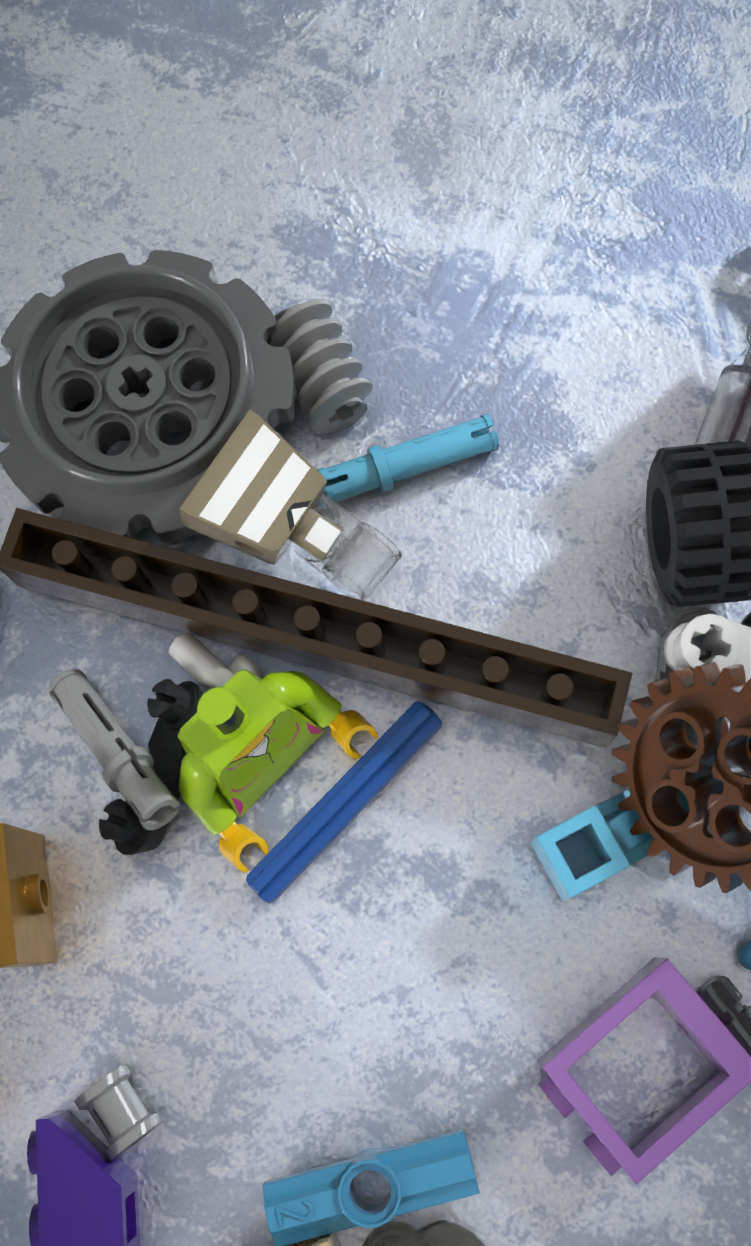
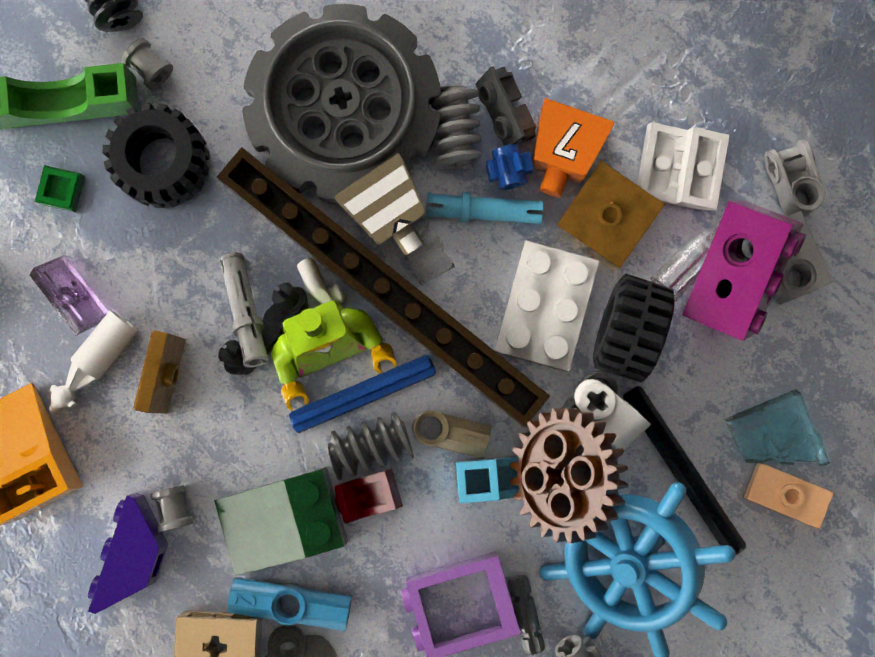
camera: 15 degrees right, 10 degrees up
none -> slope [214,467,348,576]
none -> dark grey piece [328,412,414,481]
none -> dark red bracket [334,468,403,524]
none -> dark tan piece [412,410,492,459]
none -> dark grey hinge [475,66,537,146]
none -> blue gear [486,144,534,190]
none -> white plate [494,240,599,372]
none -> orange torso [532,98,615,198]
none -> pearl gold plate [557,161,665,268]
none -> white slope [637,122,730,211]

